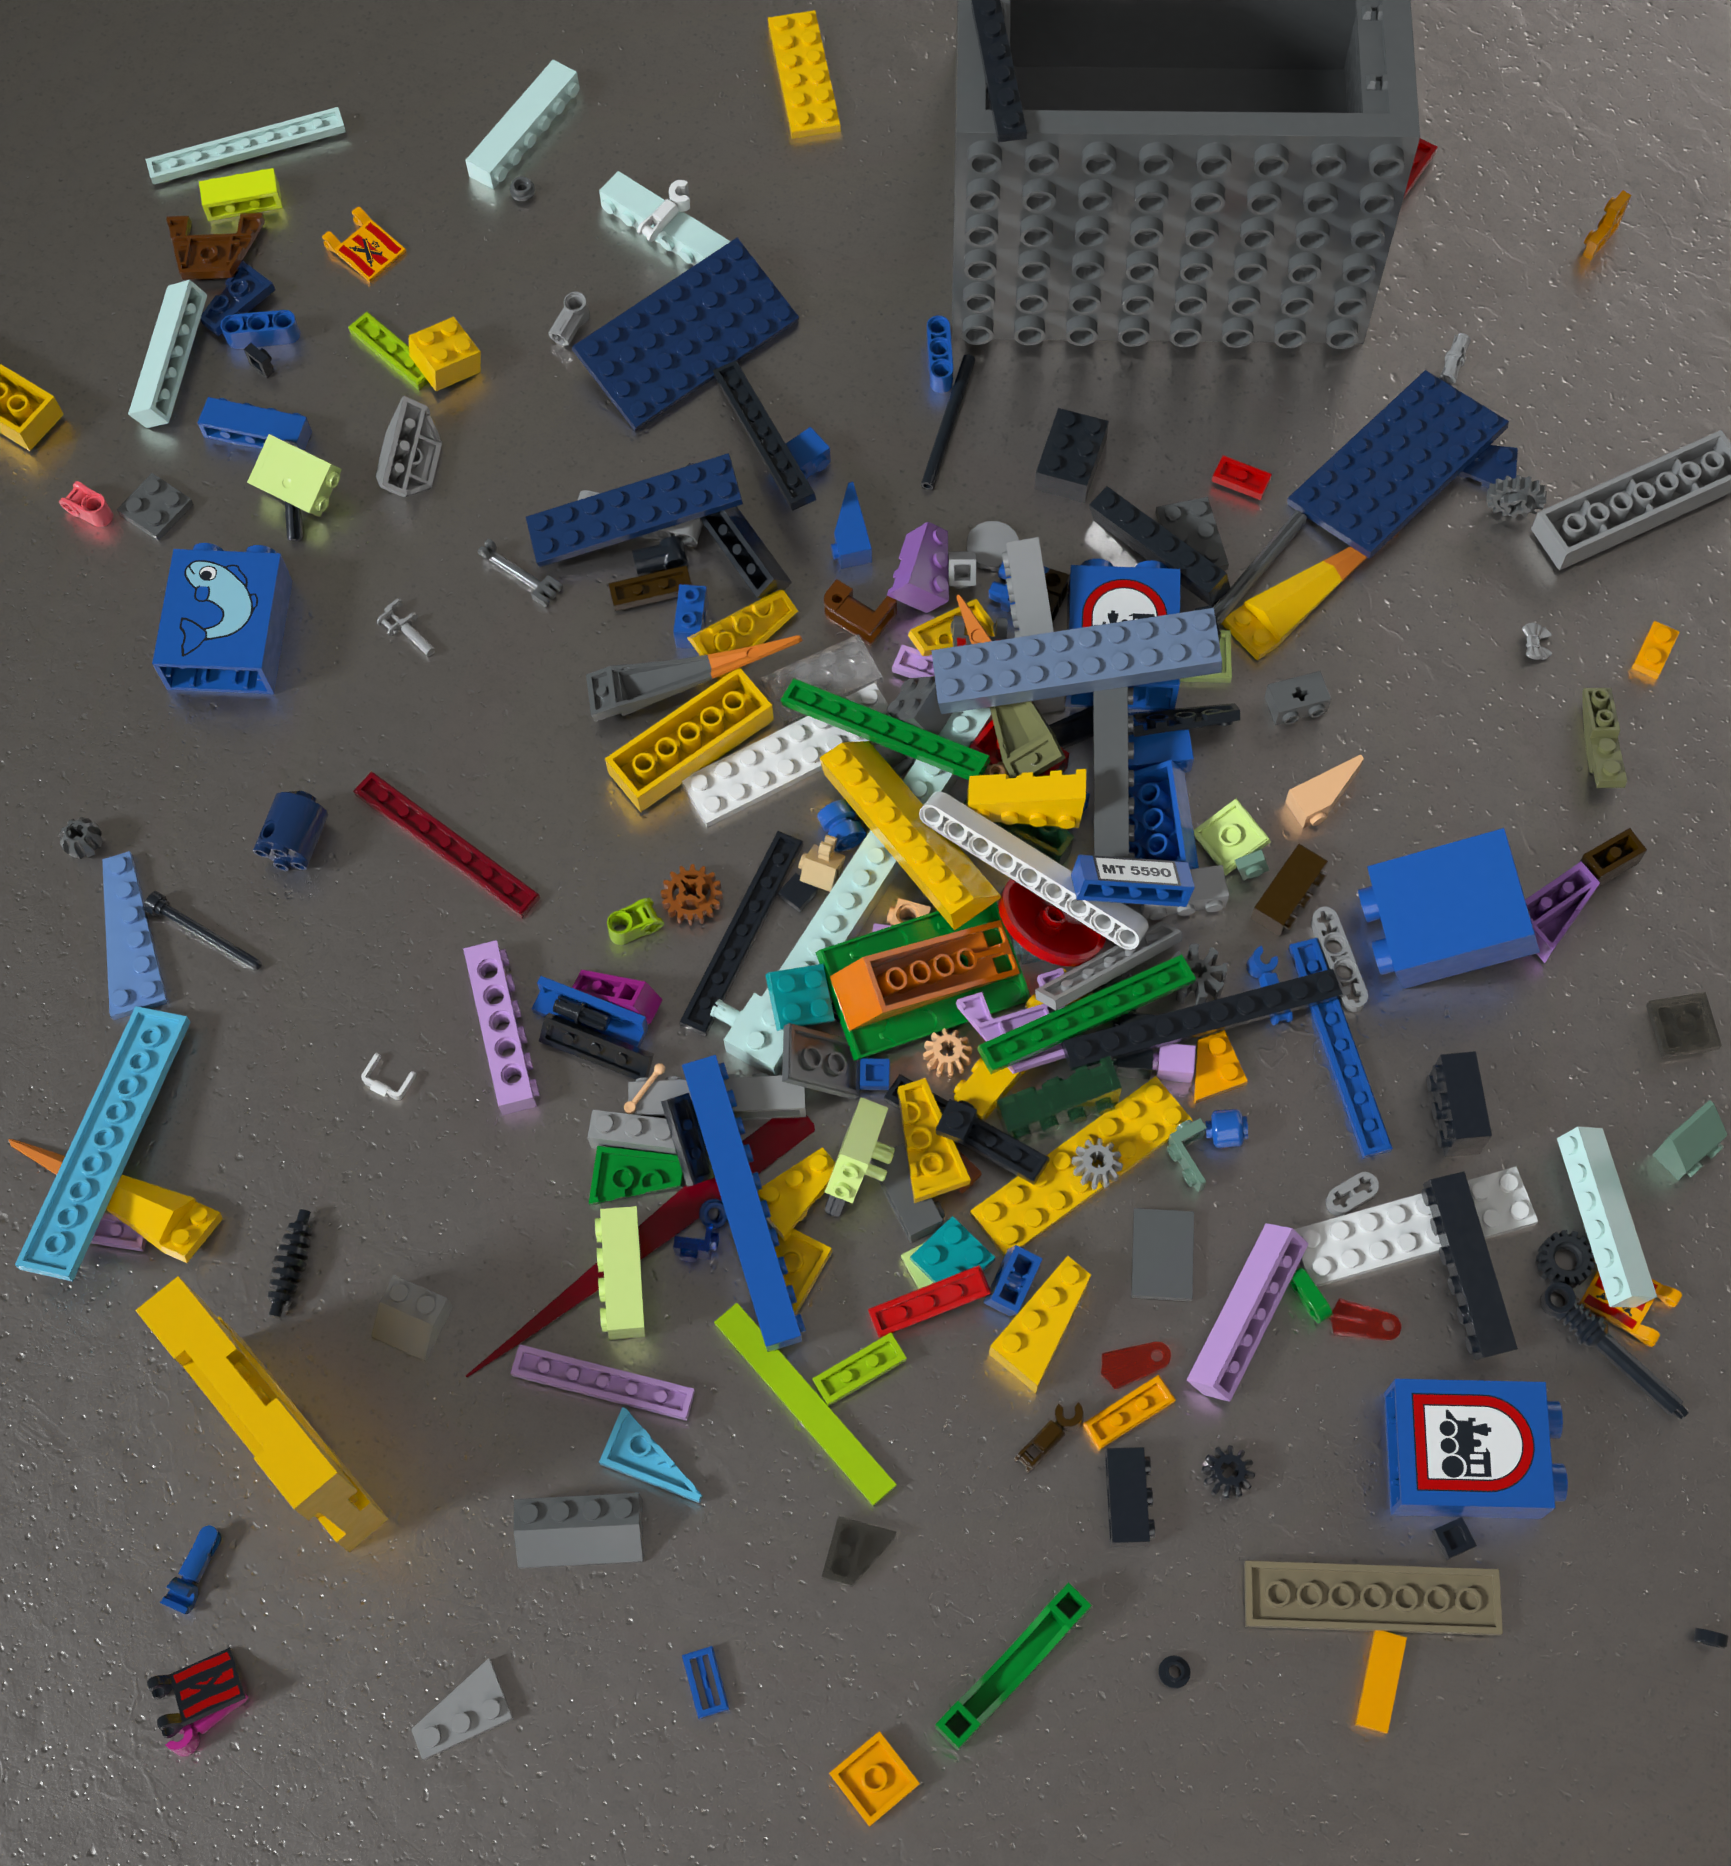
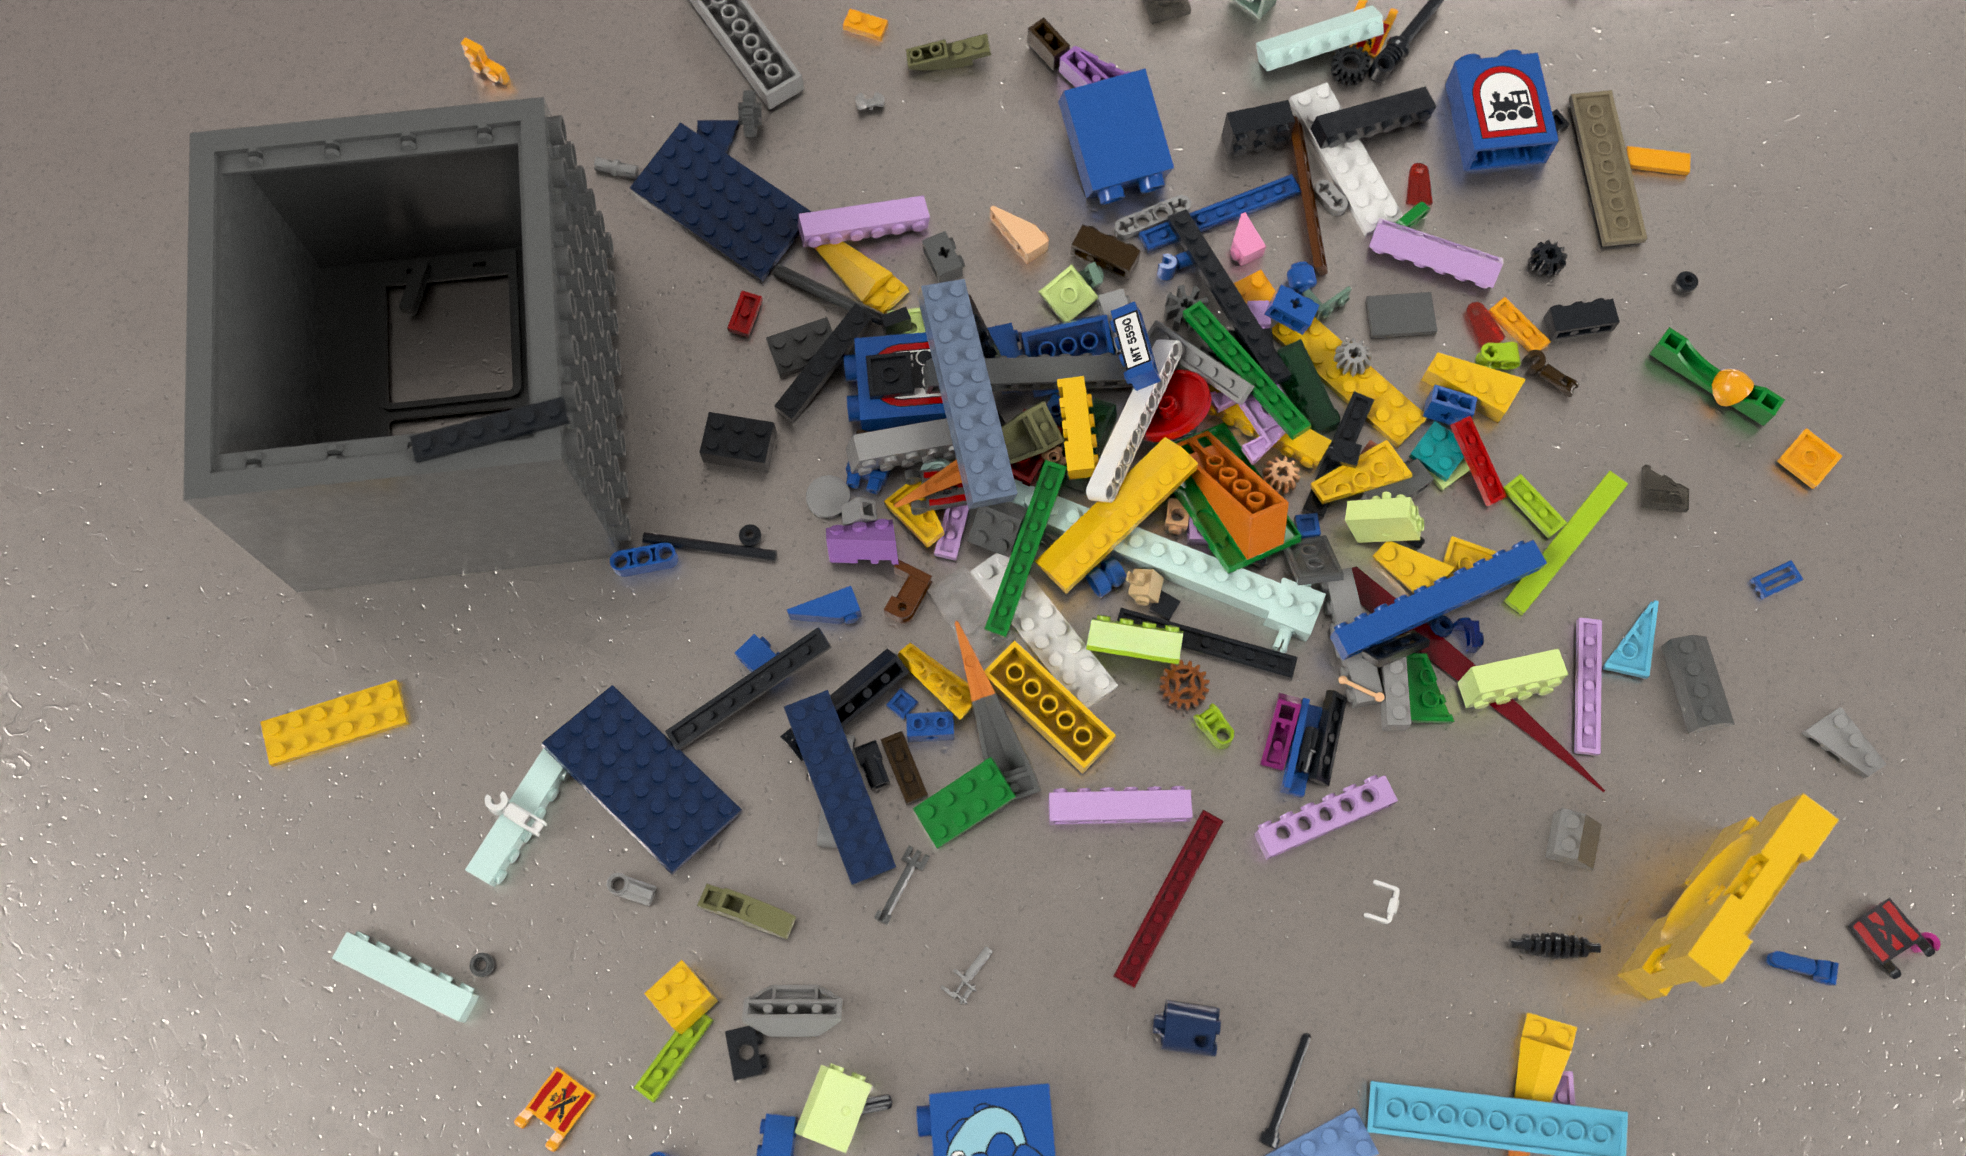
camera: 100 degrees left, 5 degrees up
teal plate [765,964,835,1031] -> none
none -> olive slope [697,884,796,940]
none -> black brick [725,1026,769,1082]
none -> black plate [739,524,762,547]
none -> lavender brick [798,196,930,247]
none -> black tile [866,351,915,400]
none -> blue tile [886,688,919,721]
none -> green plate [912,757,1017,849]
none -> lavender brick [1048,786,1193,825]
none -> slope [1086,614,1183,664]
none -> bright pink slope [1230,212,1266,267]
none -> blue brick [1264,284,1320,335]
none -> reddish brown tile [1292,115,1328,276]
none -> lime piece [1475,342,1521,370]
none -> light orange helmet [1712,368,1754,406]

